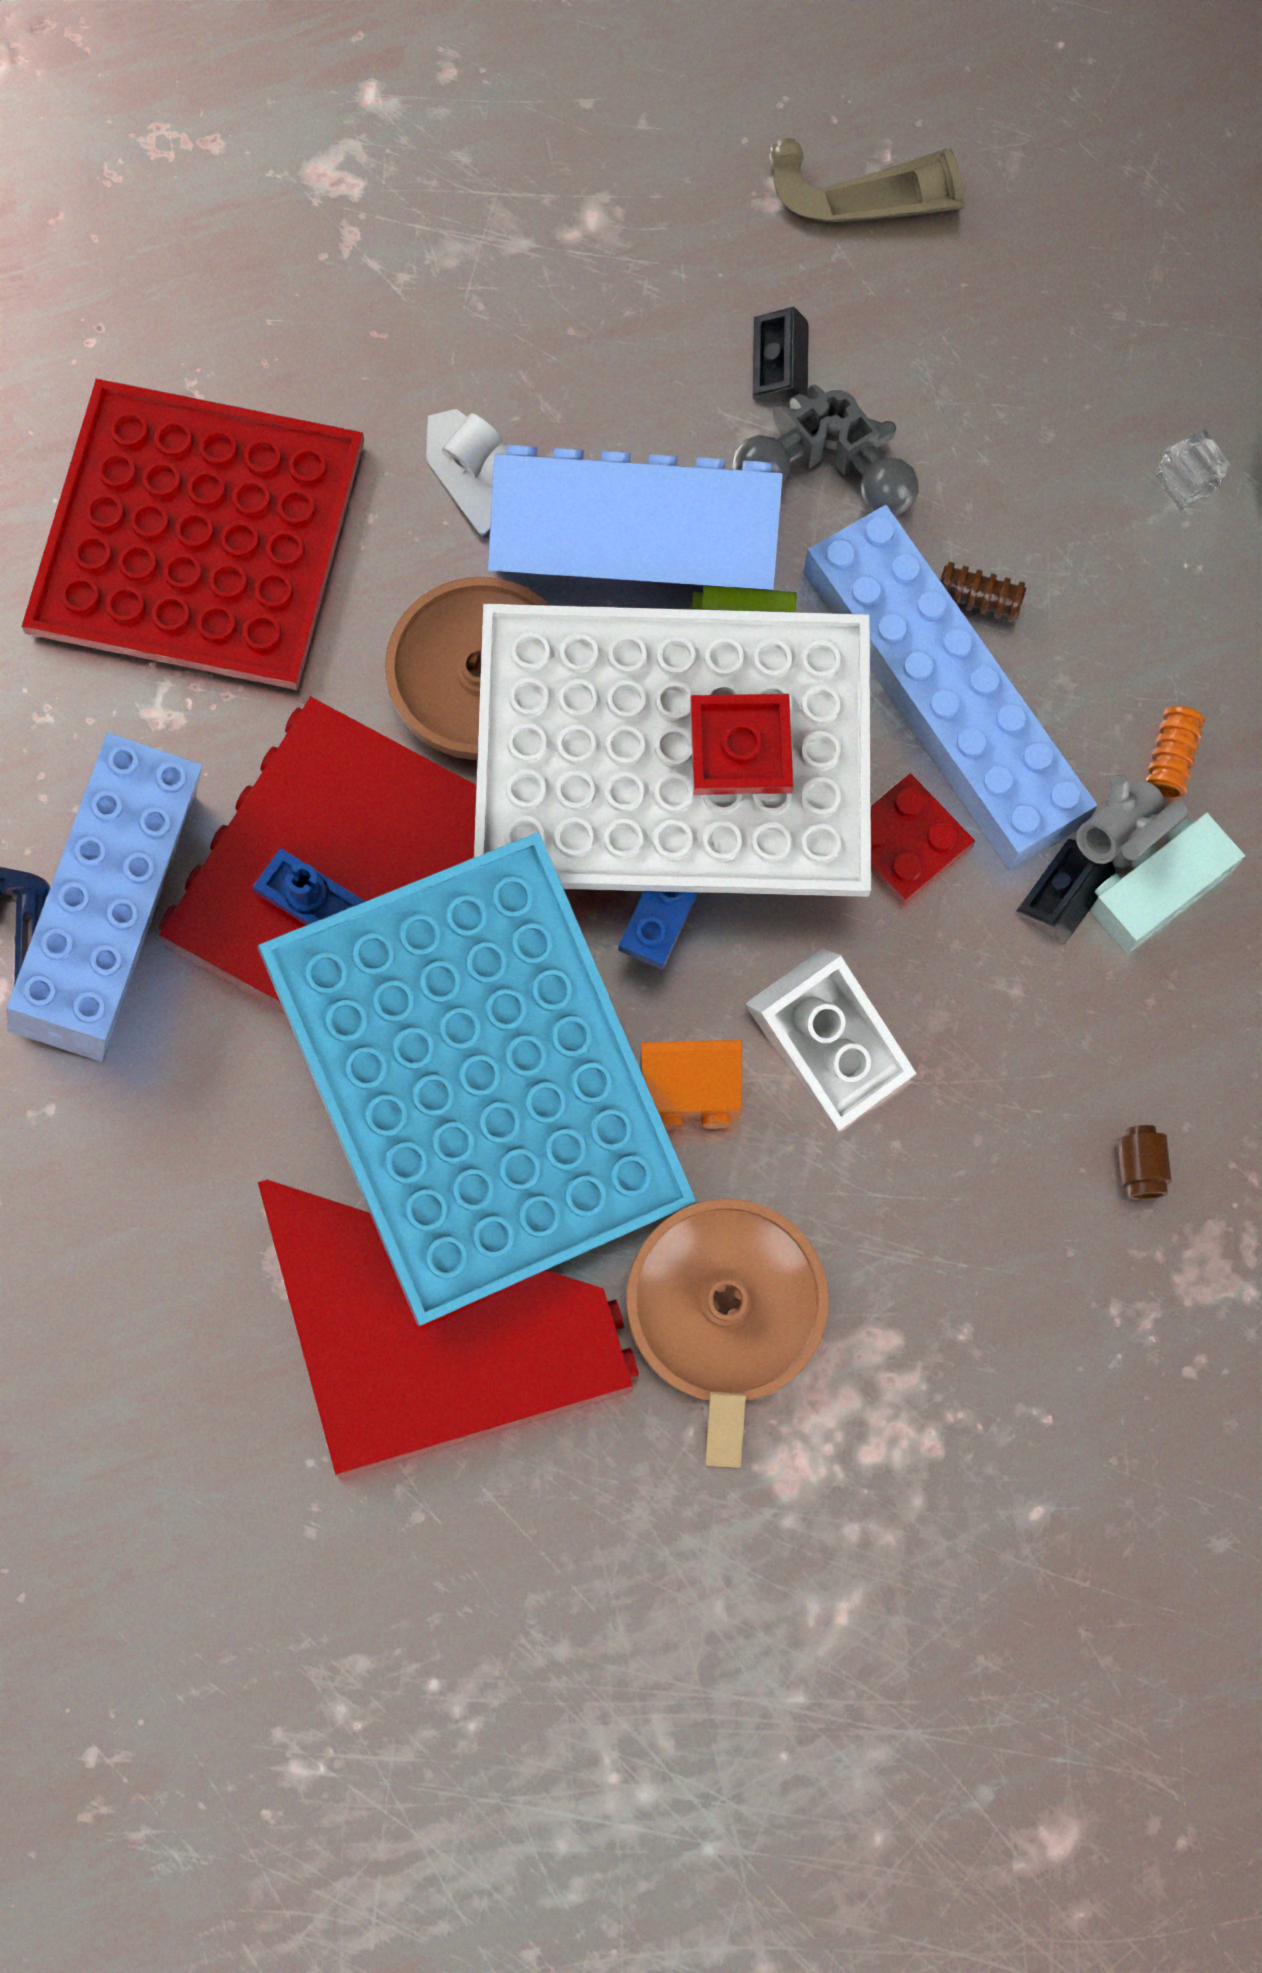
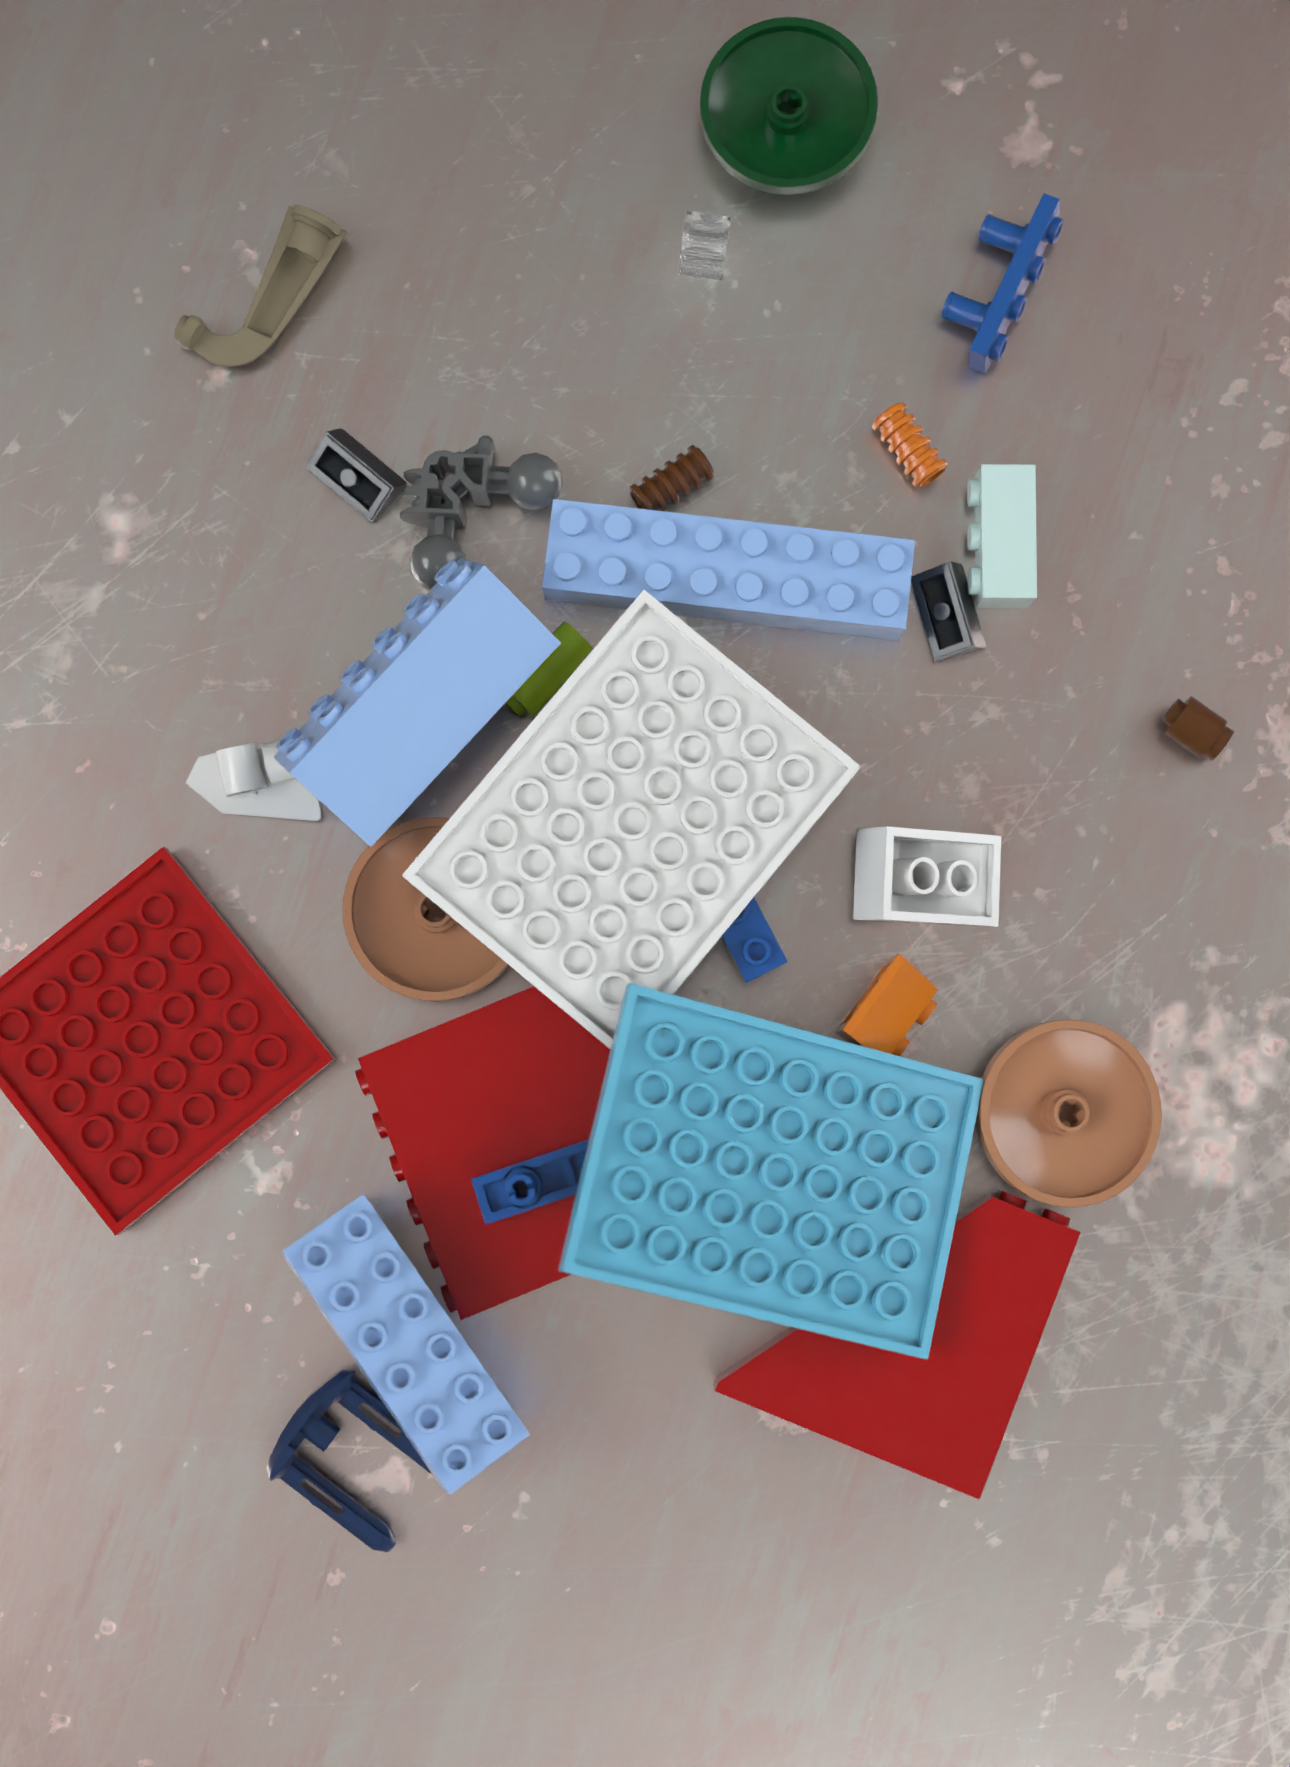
camera: 45 degrees left, 10 degrees up
red plate [690,694,793,795] -> none
tan window [705,1392,746,1468] -> none
red plate [870,773,975,906] -> none
light grey pin [1076,775,1188,868] -> none

